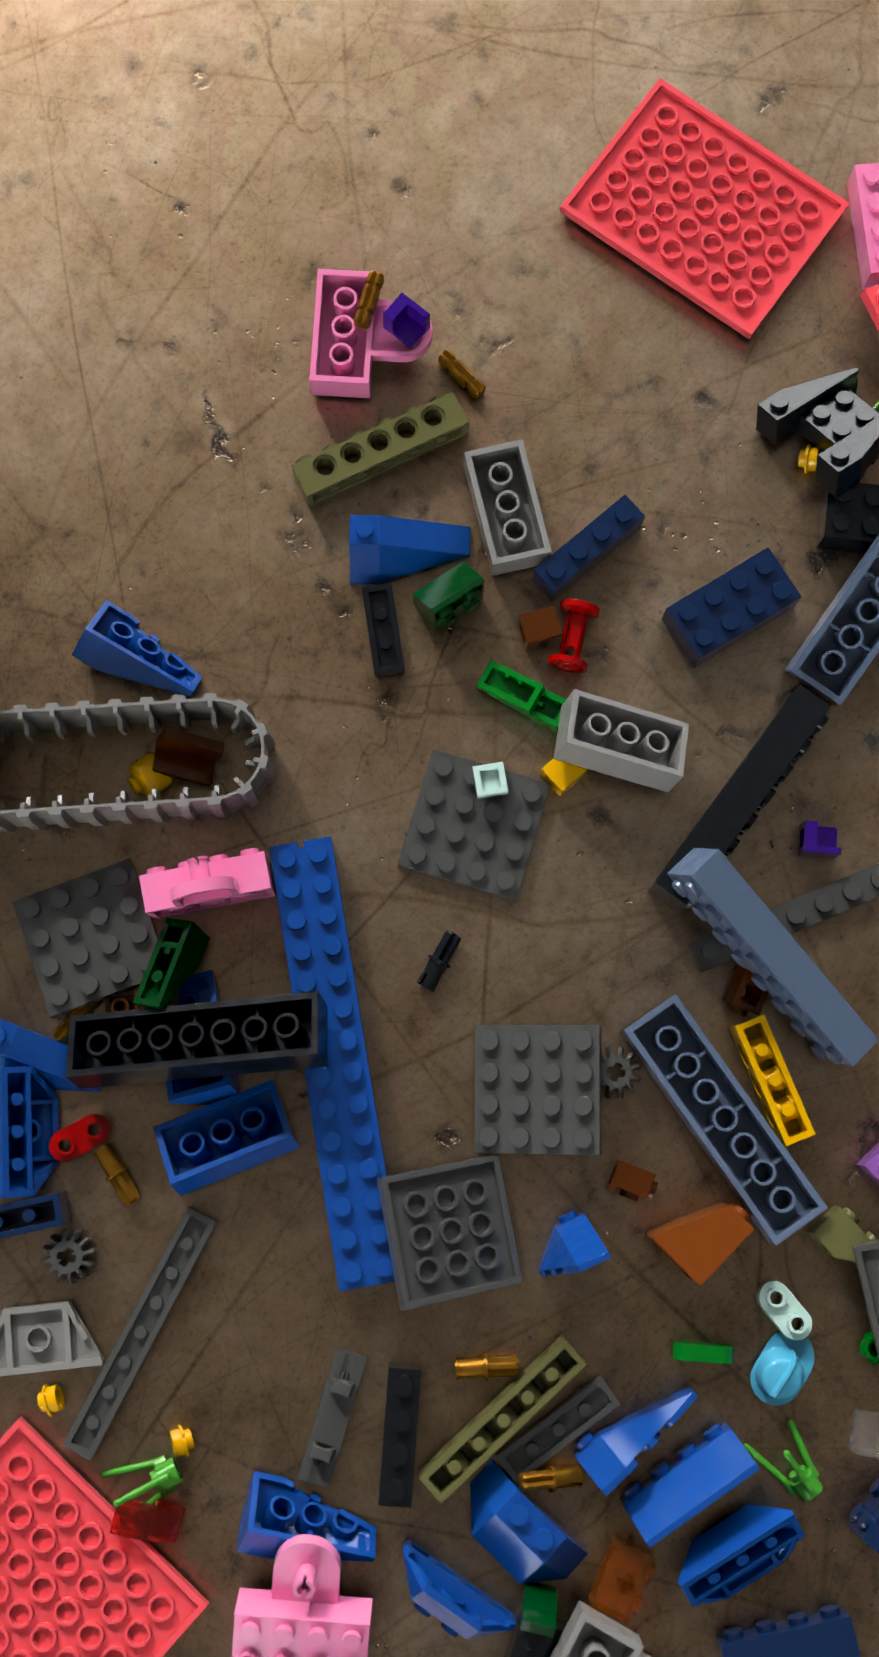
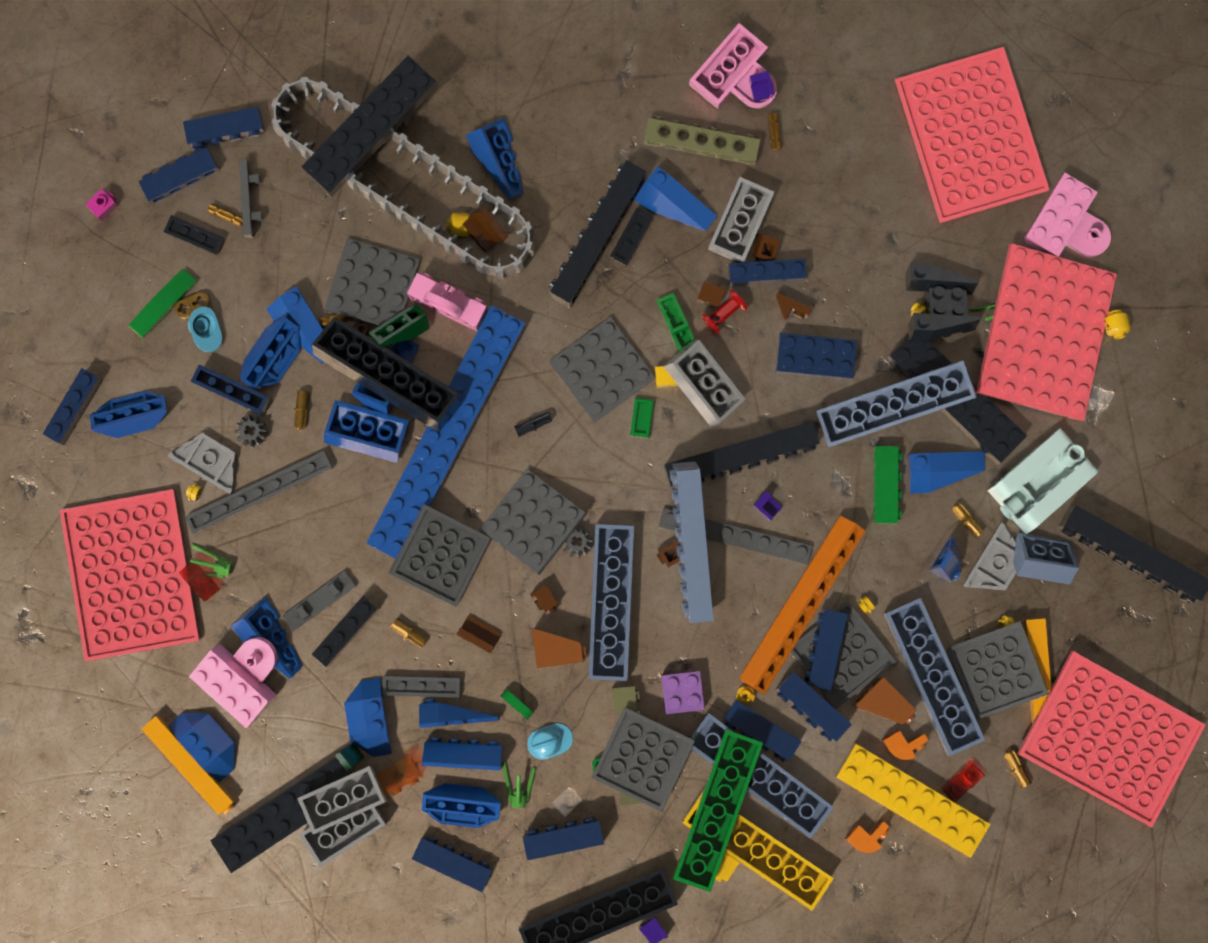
camera: 40 degrees right, 5 degrees up
red plate [49,1114,110,1162] -> none
yellow plate [169,1425,194,1458] -> none
pearl gold axle [354,271,384,330] -> none
blue wedge [403,1537,517,1639] -> none
dark green slope [413,561,485,631] -> none
olive brick [419,1335,587,1504] -> none
light aqua plate [472,762,508,799] -> none
pearl gold axle [518,1464,584,1493] -> none
blue wedge [538,1210,611,1277] -> none
yellow brick [729,1014,815,1146] -> none
light aqua plate [756,1281,812,1340] -> none
none -> reddish brown panel [456,615,501,653]
none -> black brick [549,160,647,309]
none -> green tile [630,398,654,438]
none -> reddish brown brick [752,233,780,262]
none -> reddish brown slope [775,293,812,323]

